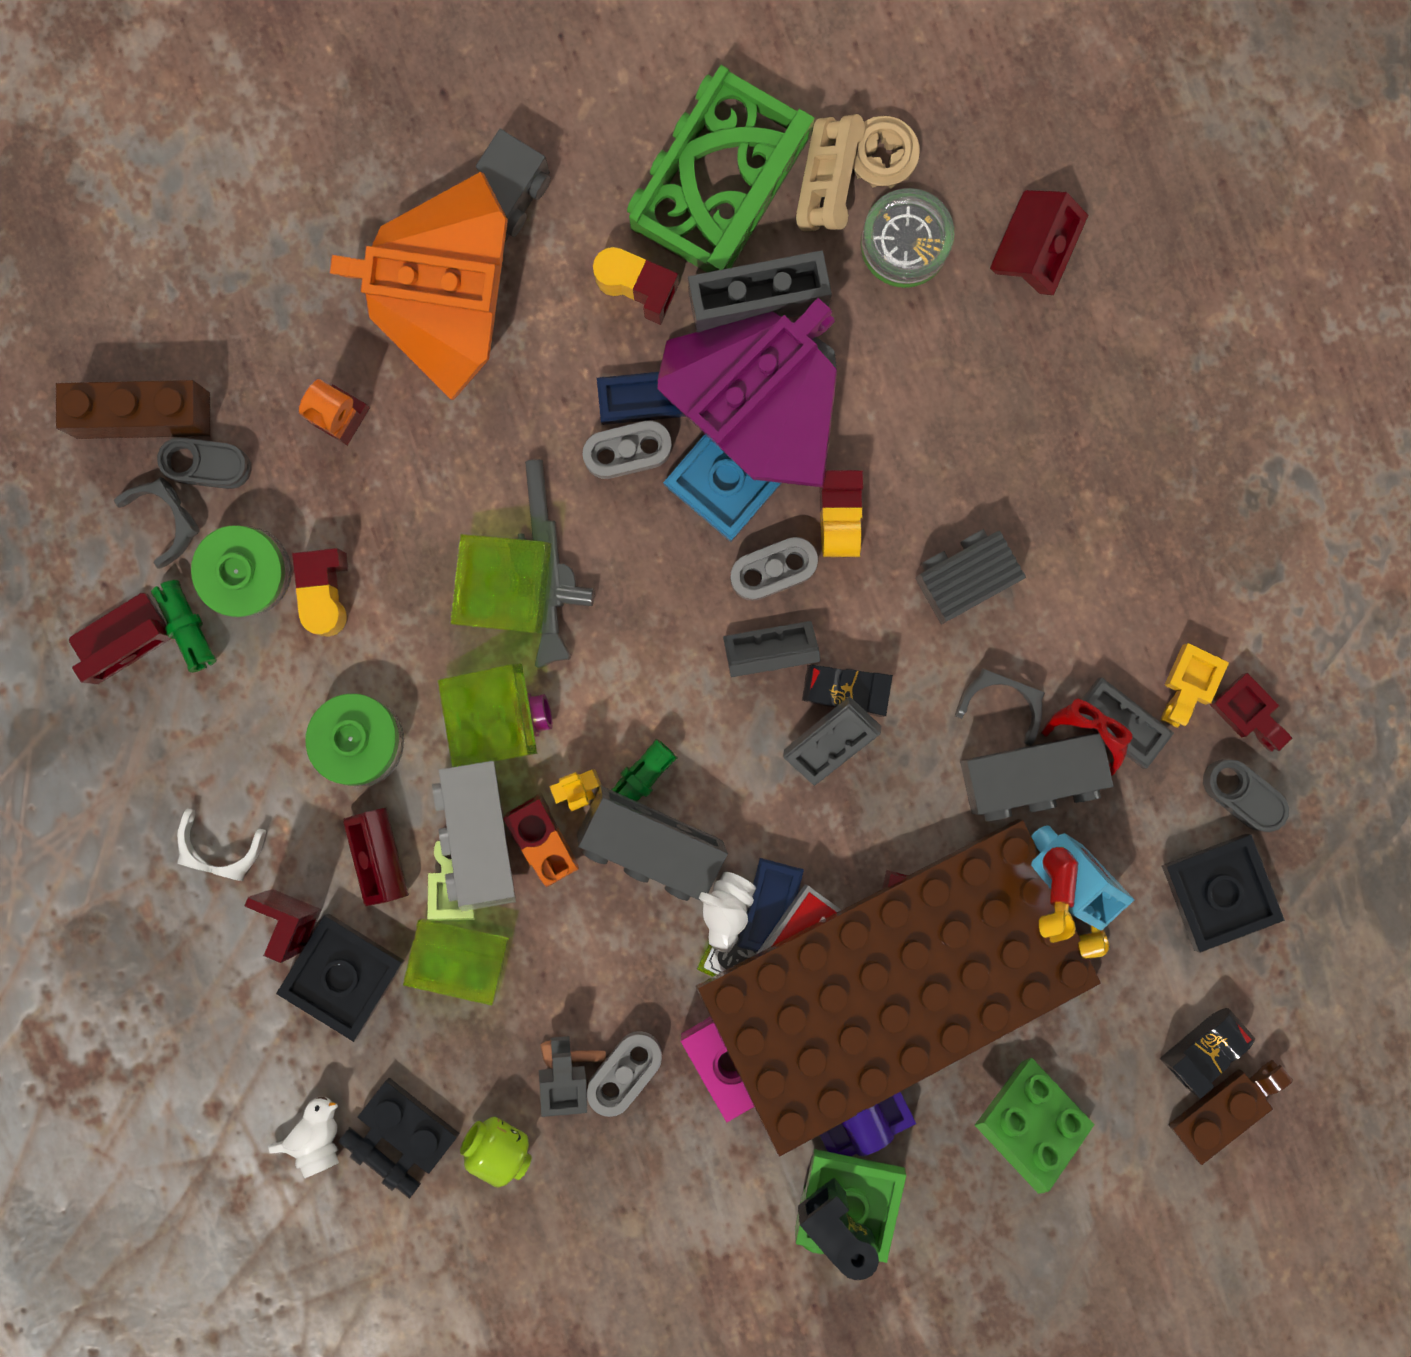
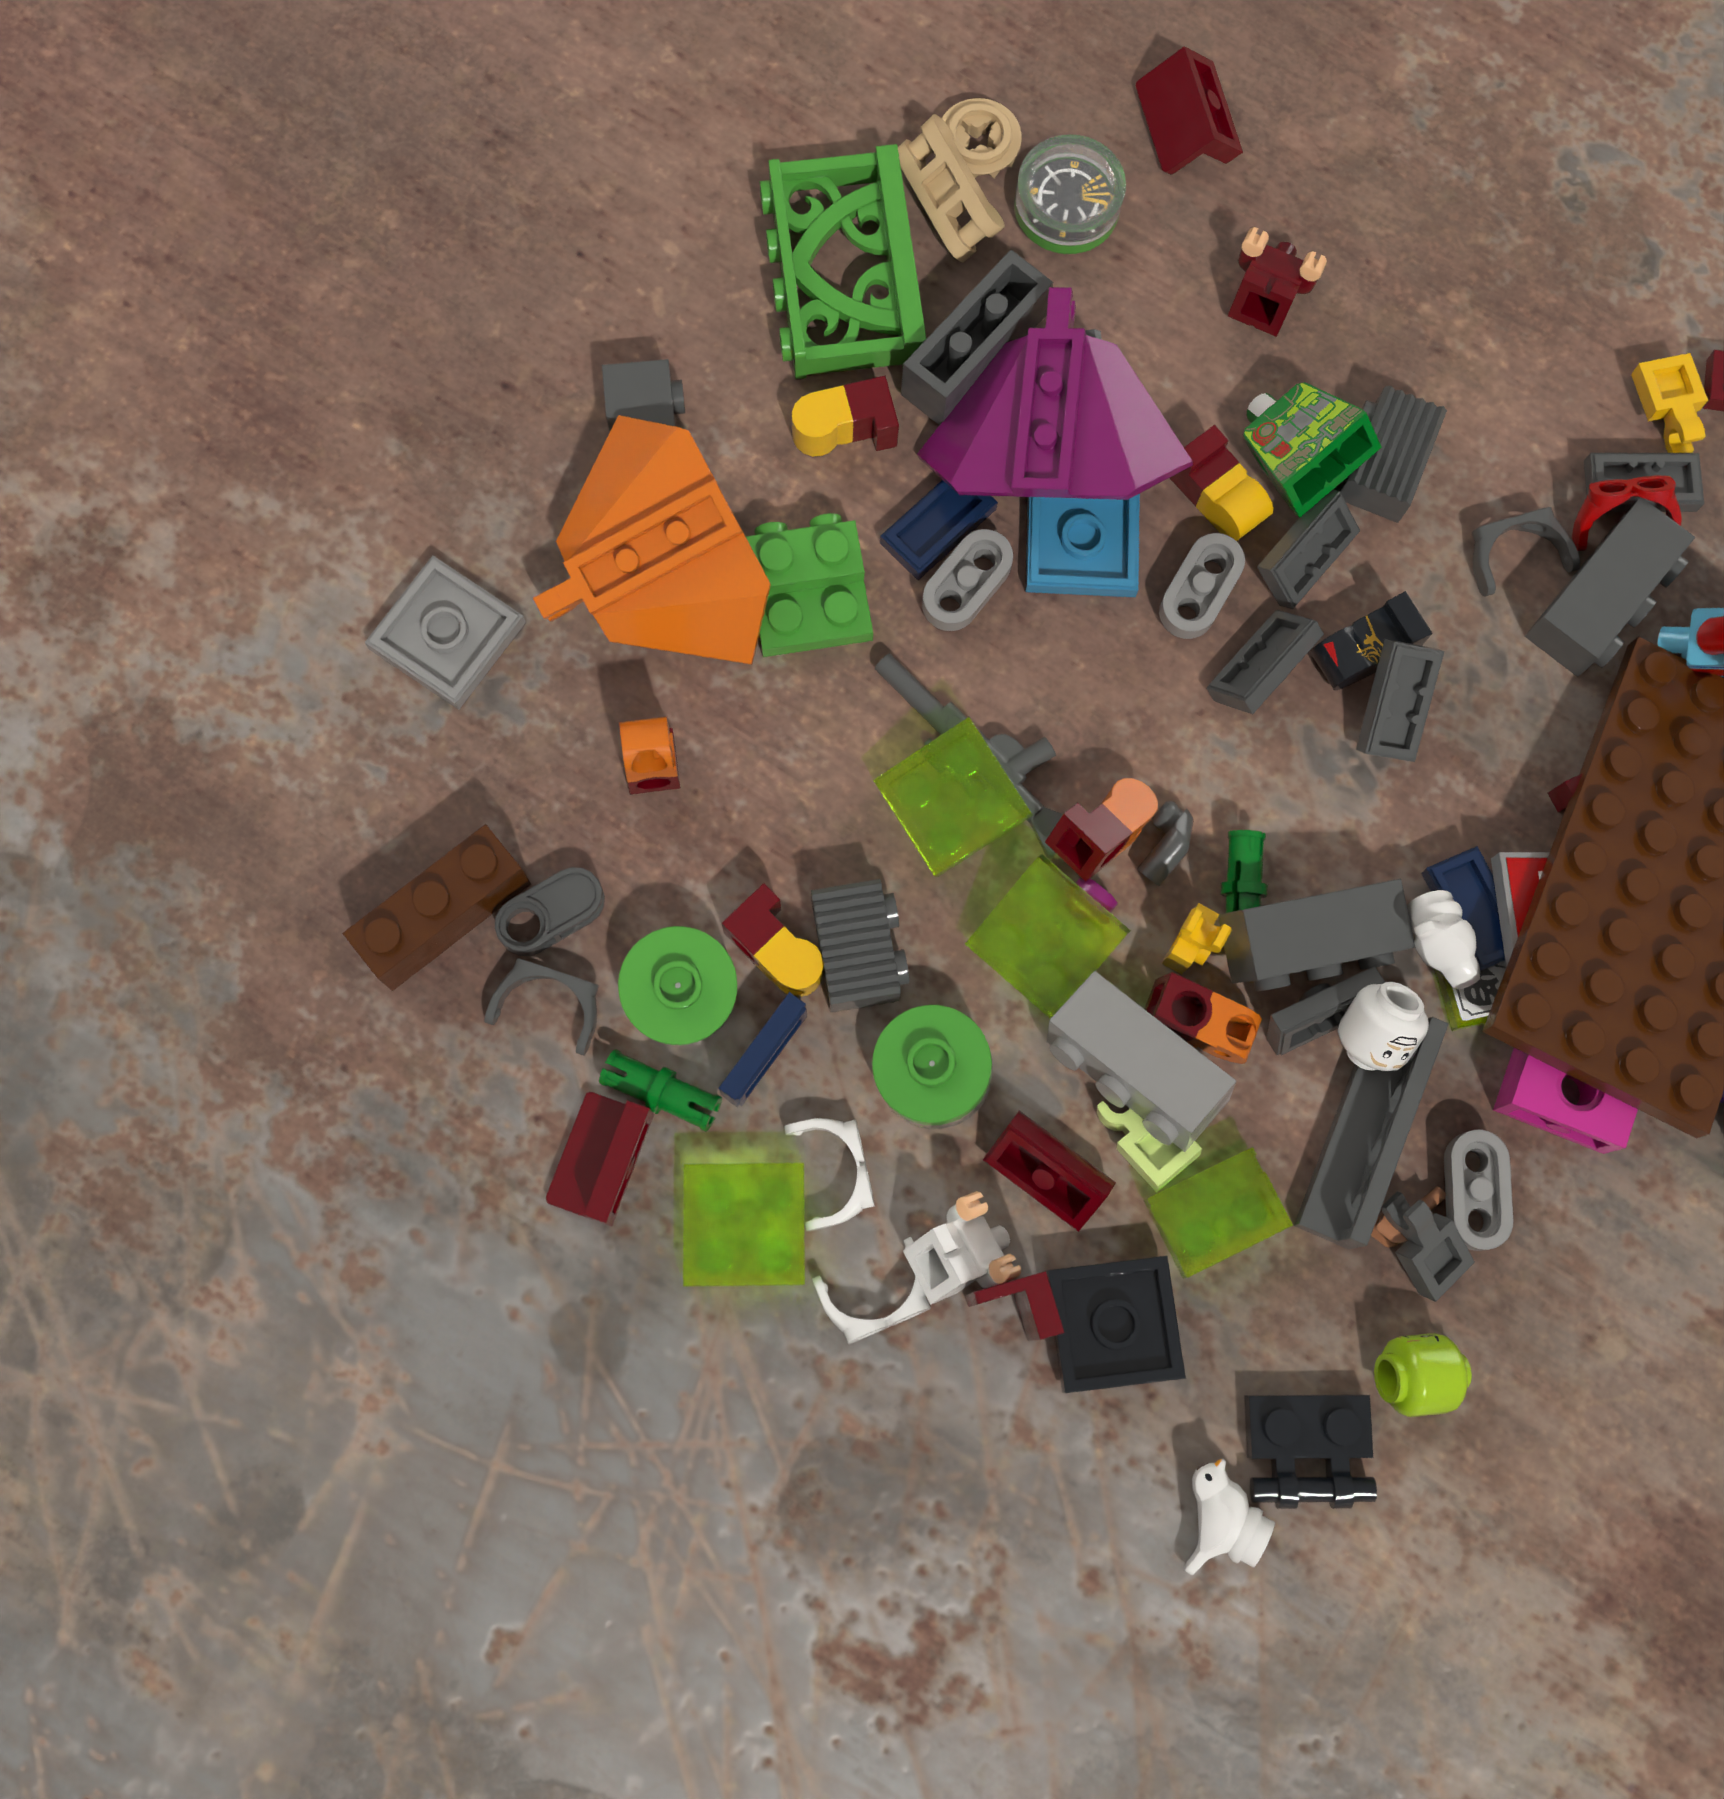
camera: 45 degrees left, 10 degrees down
none -> light grey tile [365,555,526,710]
none -> clear neon green plate [683,1163,805,1287]
none -> dark blue tile [718,992,807,1107]
none -> bright green plate [746,513,873,657]
none -> white cap [784,1118,875,1231]
none -> dark grey brick [811,879,910,1012]
none -> white piece [903,1191,1021,1305]
none -> dark red leg [1045,778,1158,882]
none -> dark grey arm [1137,801,1194,886]
none -> dark red piece [1227,227,1327,337]
none -> green torso [1243,382,1382,518]
none -> dark grey plate [1257,490,1360,609]
none -> dark grey plate [1267,966,1385,1055]
none -> dark grey fence [1294,1017,1449,1249]
none -> white head [1338,982,1429,1071]

